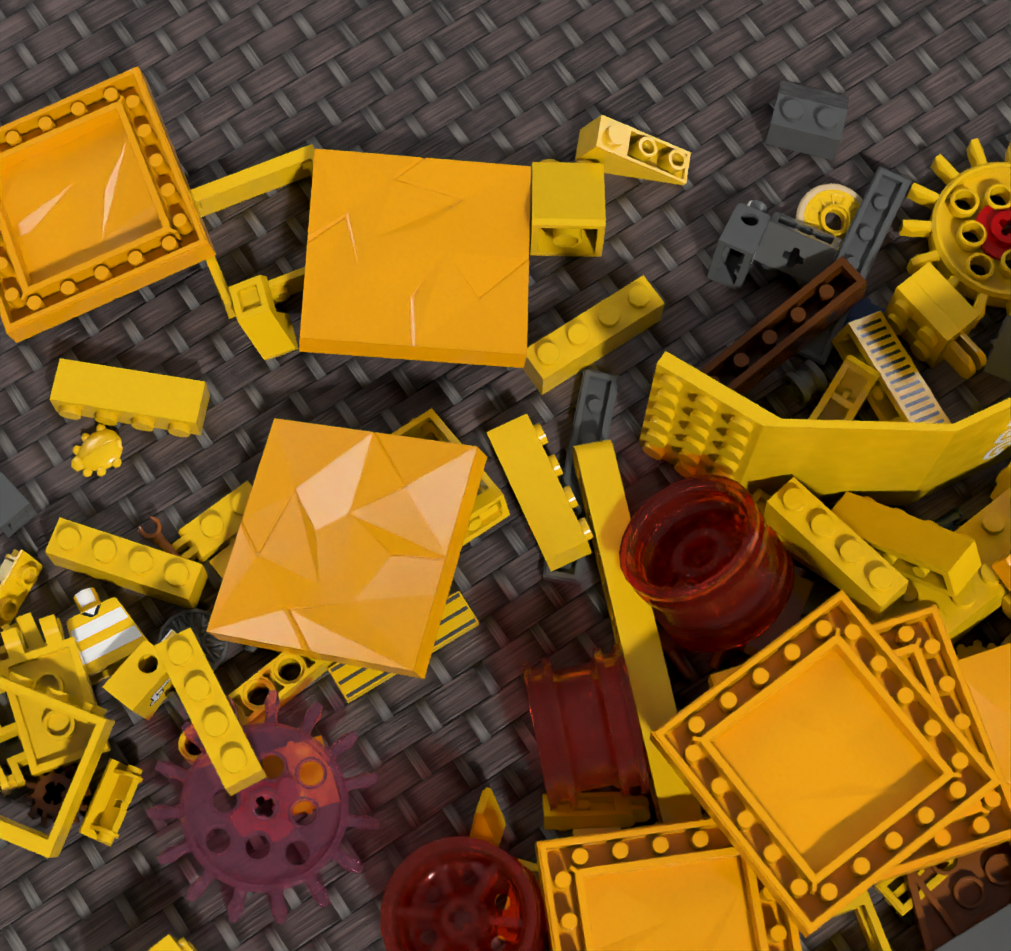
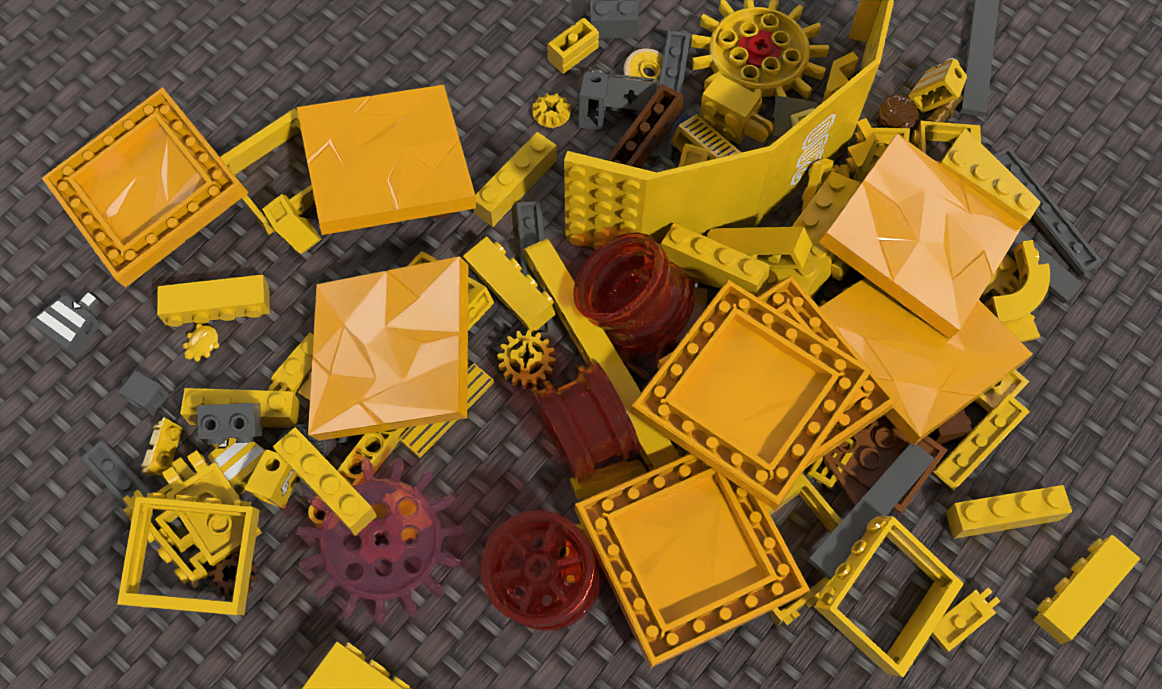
camera: 15 degrees left, 5 degrees down
yellow hinge [78,758,143,846] -> none
dark orange hand [138,516,181,557] -> none
yellow slope [469,787,506,849] -> none
yellow slope [530,159,606,257] -> none
yellow slope [575,115,691,185] -> none
none -> dark grey brick [197,403,262,444]
none -> yellow gear [498,330,555,389]
none -> yellow gear [532,93,571,128]
none -> yellow brick [547,18,599,74]

